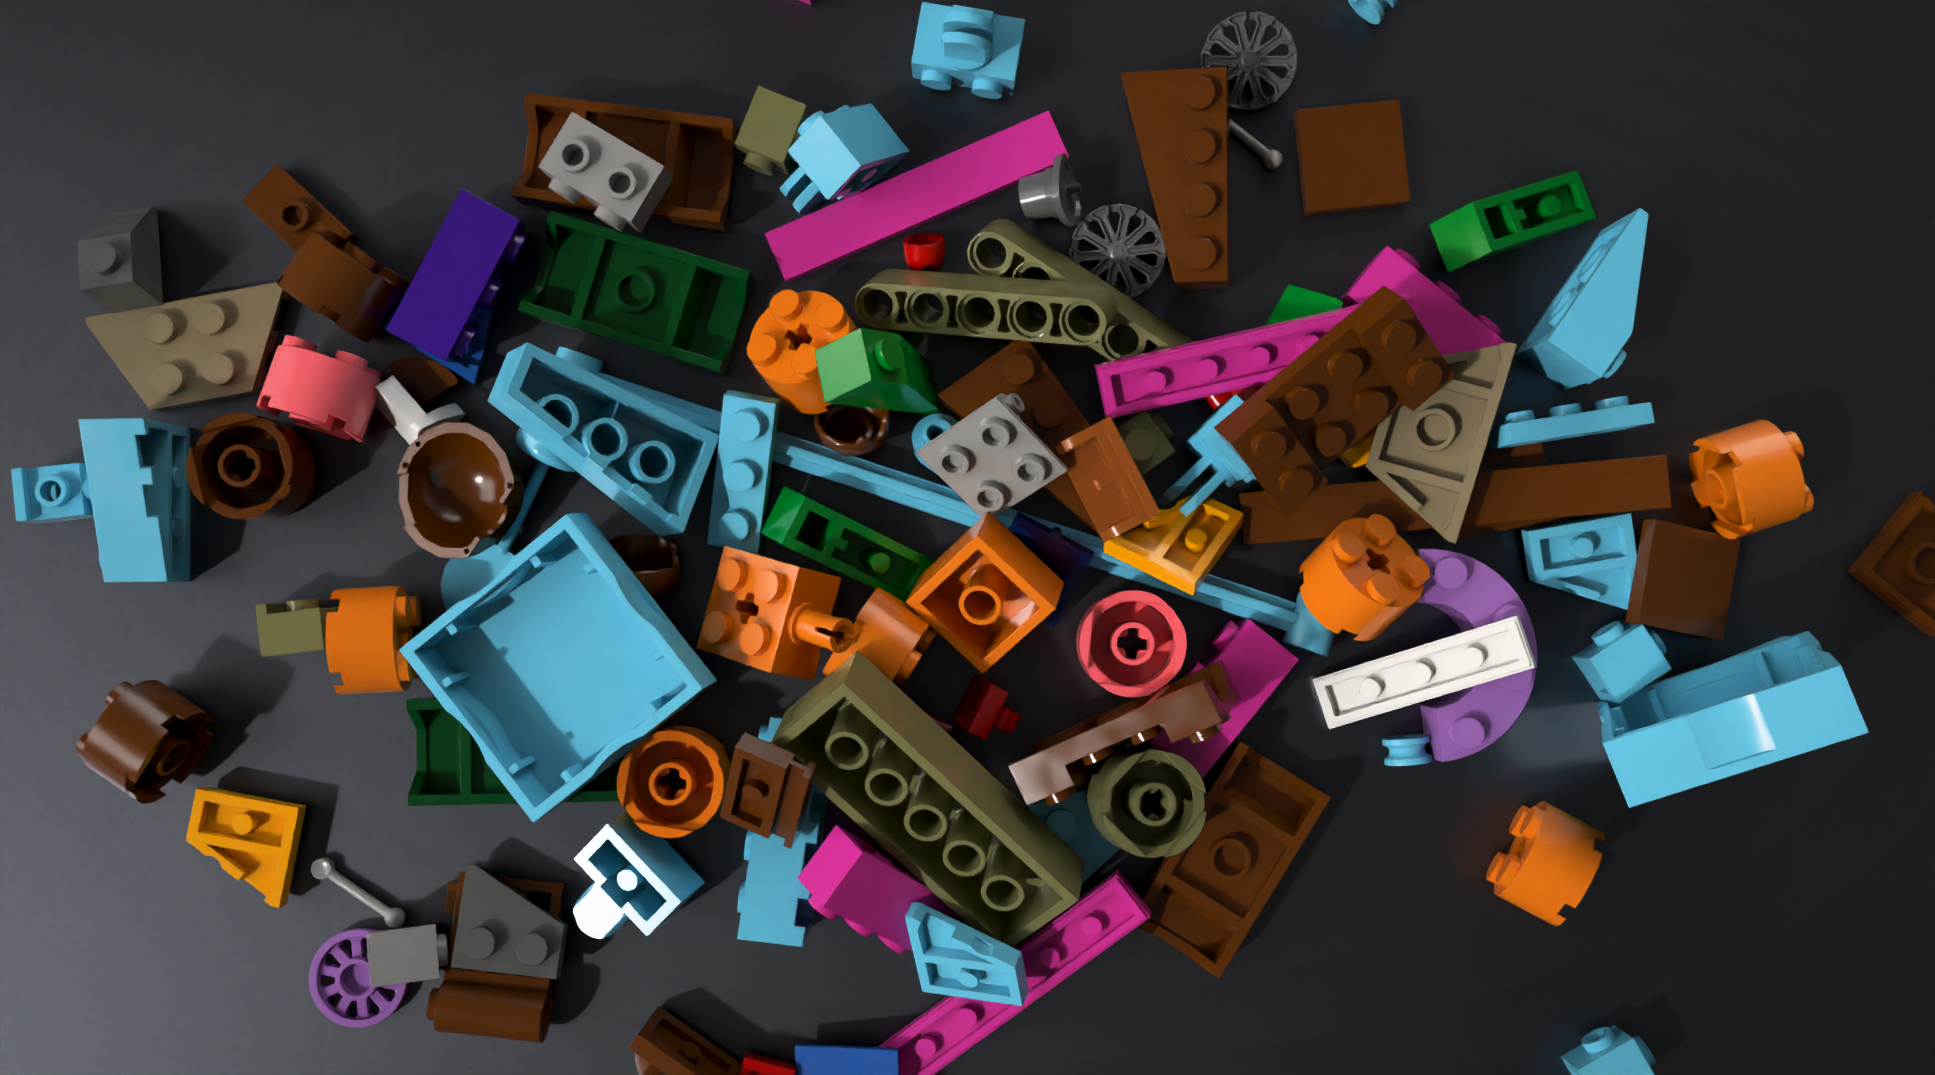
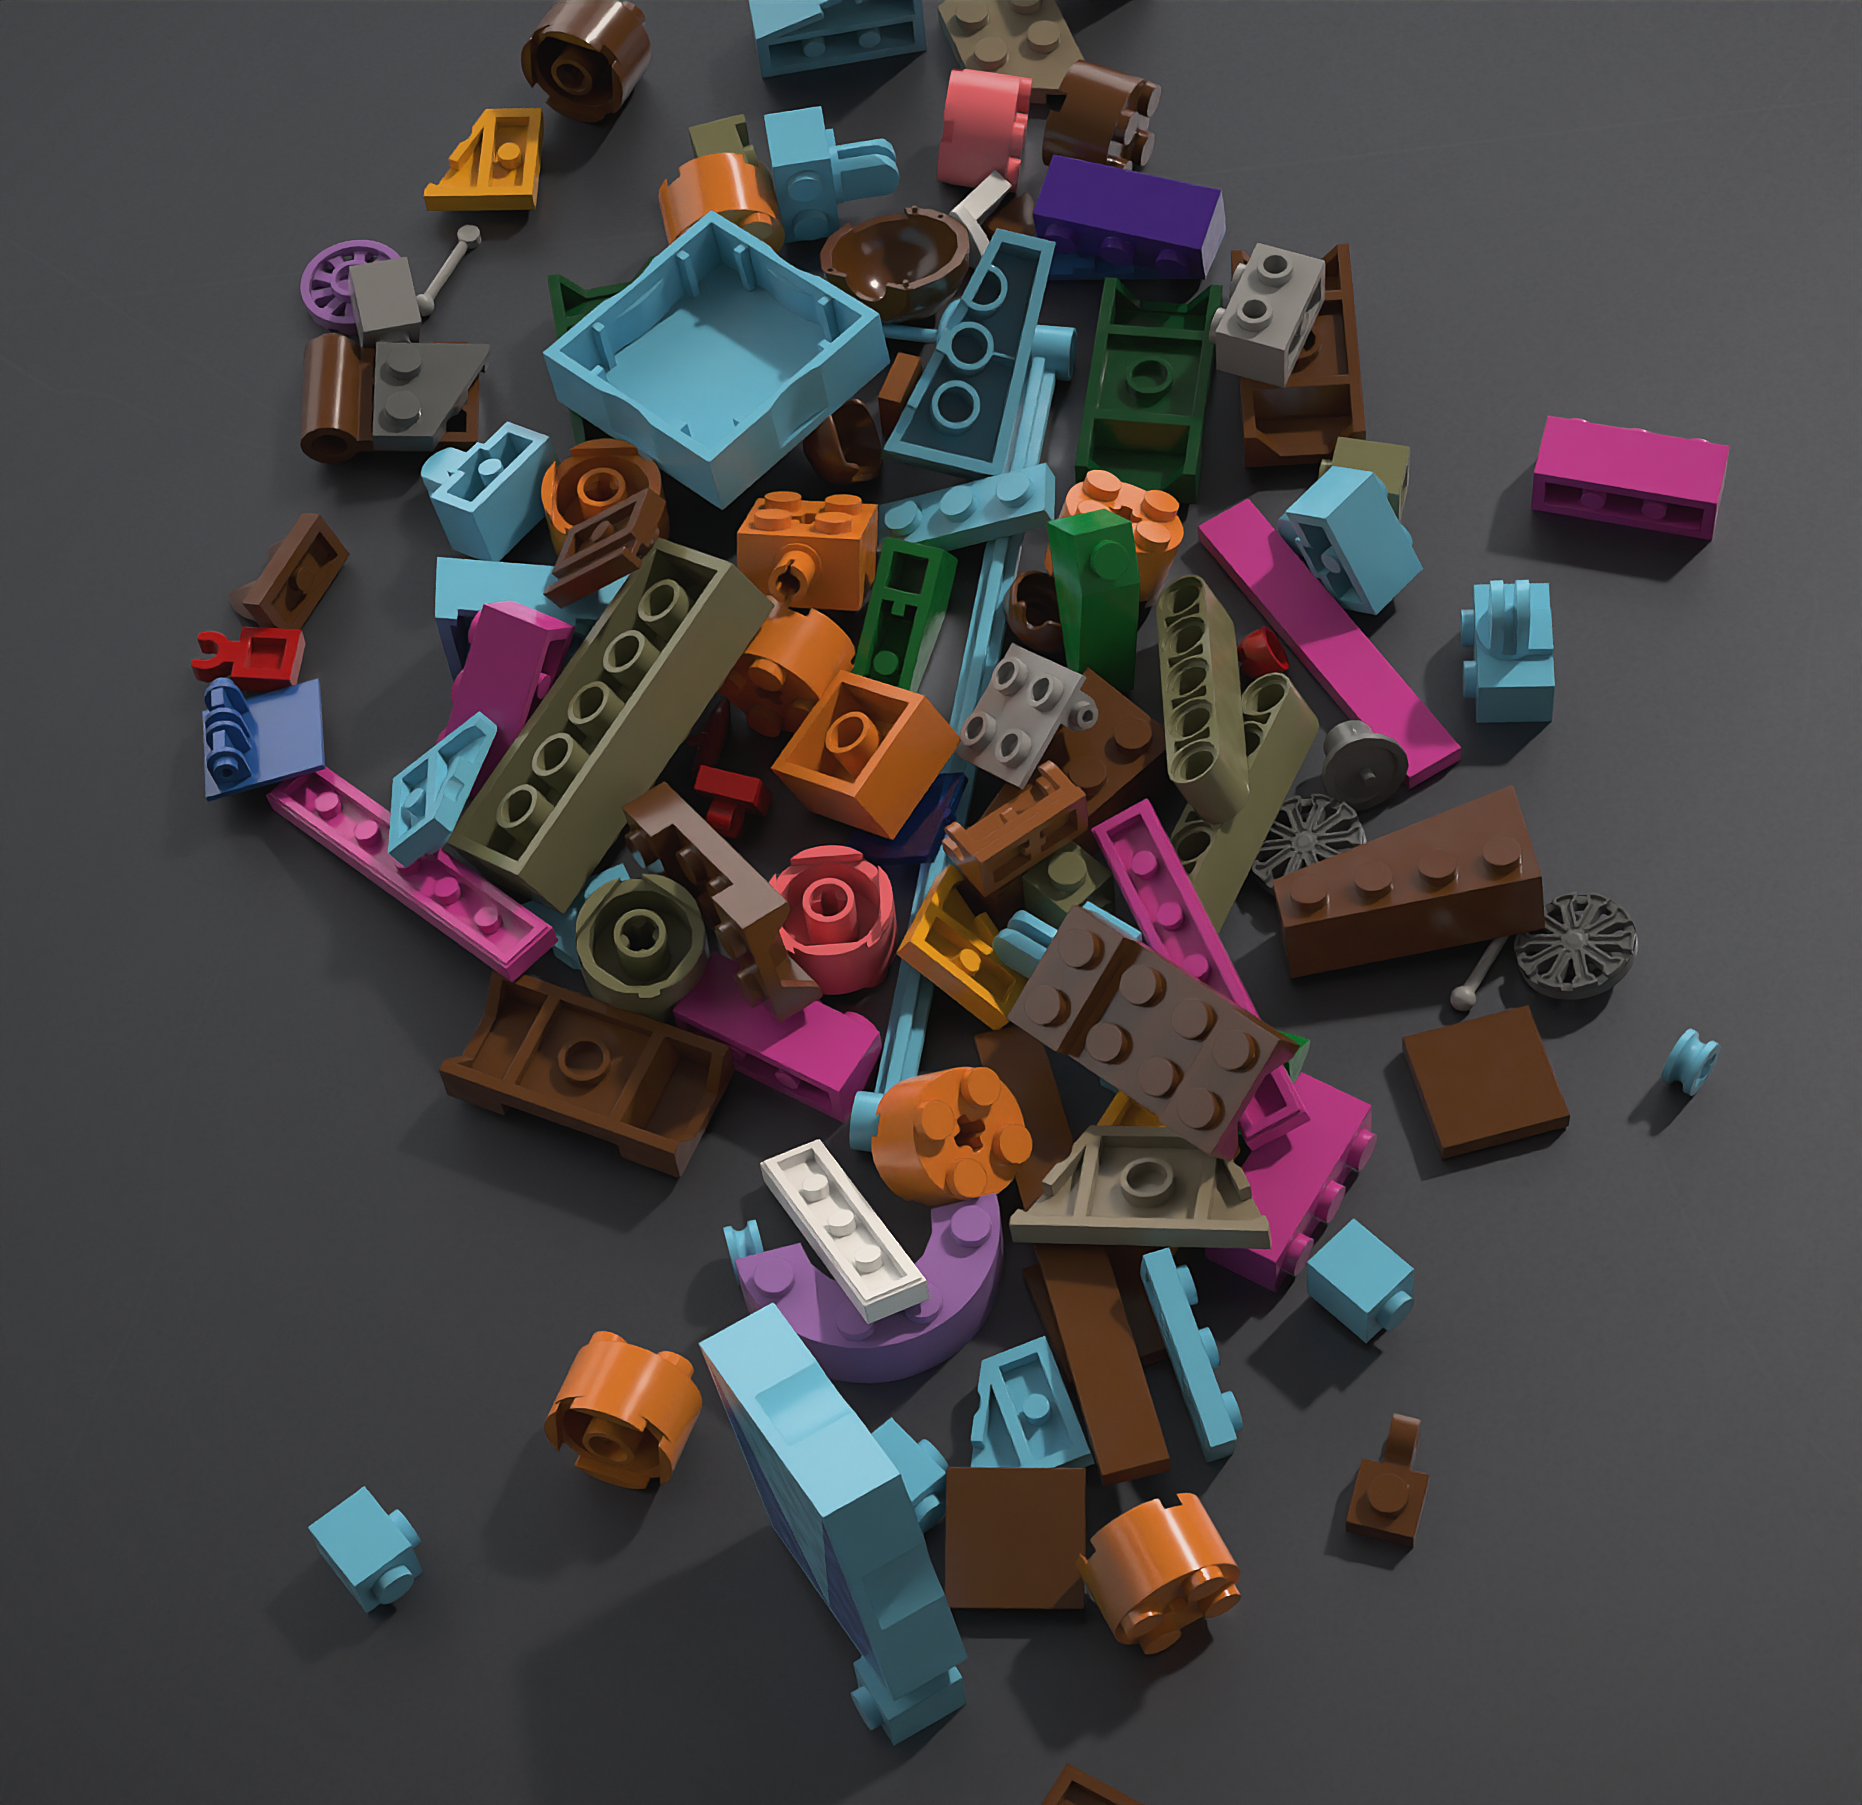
camera: 85 degrees right, 30 degrees down
reddish brown brick [186,412,316,522] -> none
reddish brown plate [242,164,358,252] -> none
green slope [1429,170,1596,273] -> none
medium azure slope [1515,208,1649,390] -> none
none -> medium azure brick [764,106,900,243]
none -> dark orange tile [878,352,922,435]
none -> medium azure brick [1307,1218,1414,1343]
none -> reddish brown plate [1346,1413,1430,1548]

